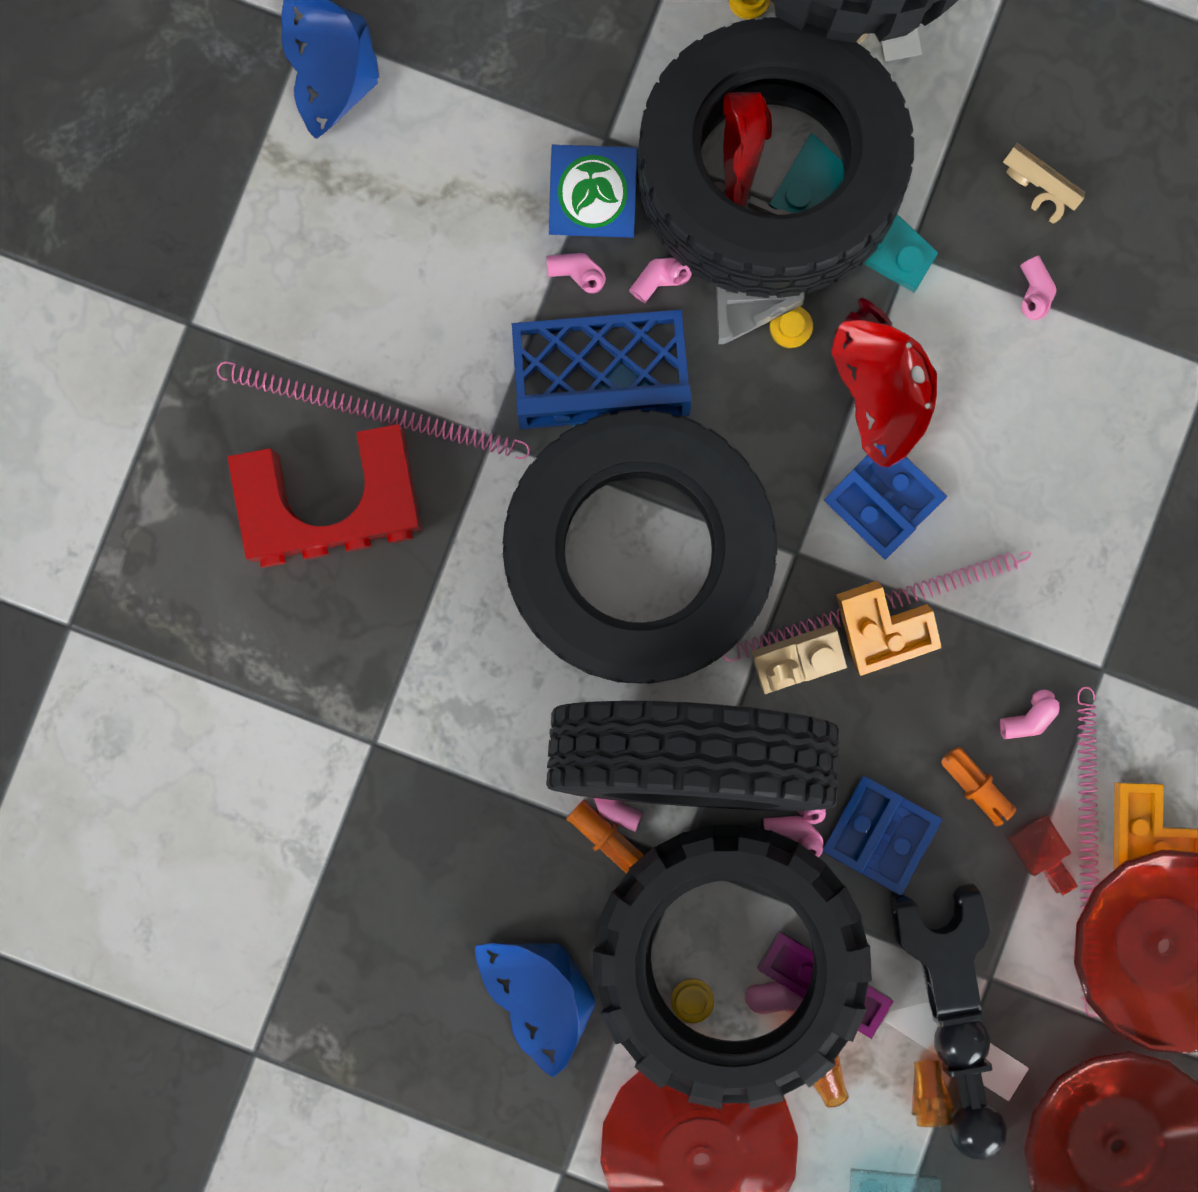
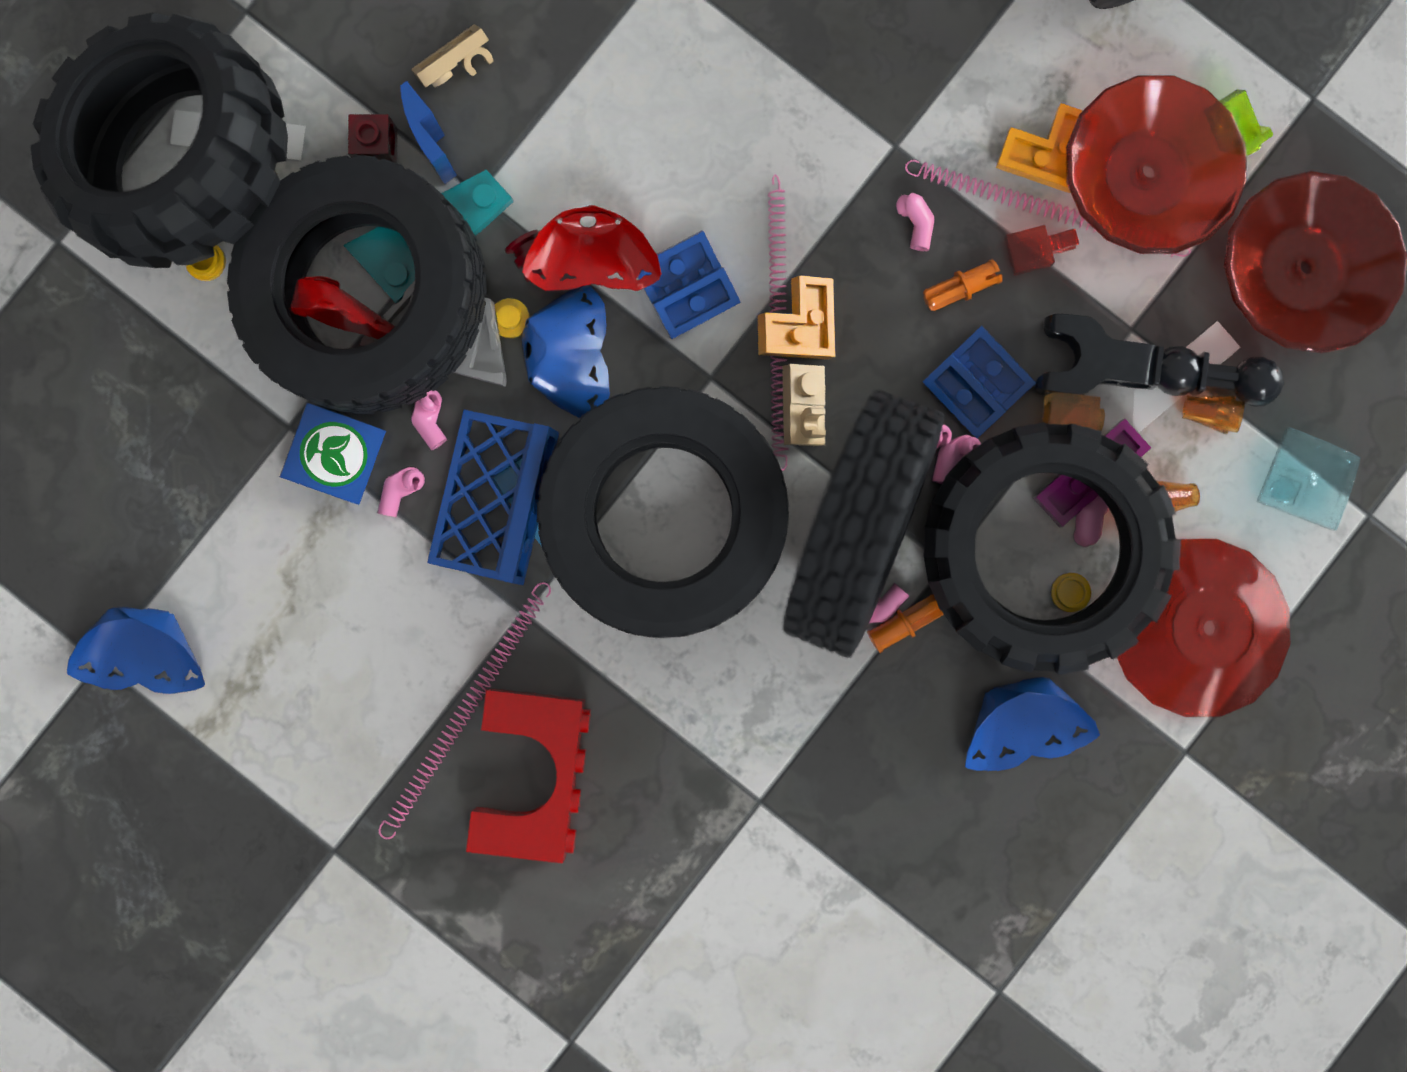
camera: 70 degrees left, 0 degrees up
bright pink arm [1020,255,1057,320] -> none
none -> dark red brick [348,114,397,163]
none -> blue slope [400,81,457,184]
none -> blue piece [521,285,610,418]
none -> clear orange brick [1042,392,1105,431]

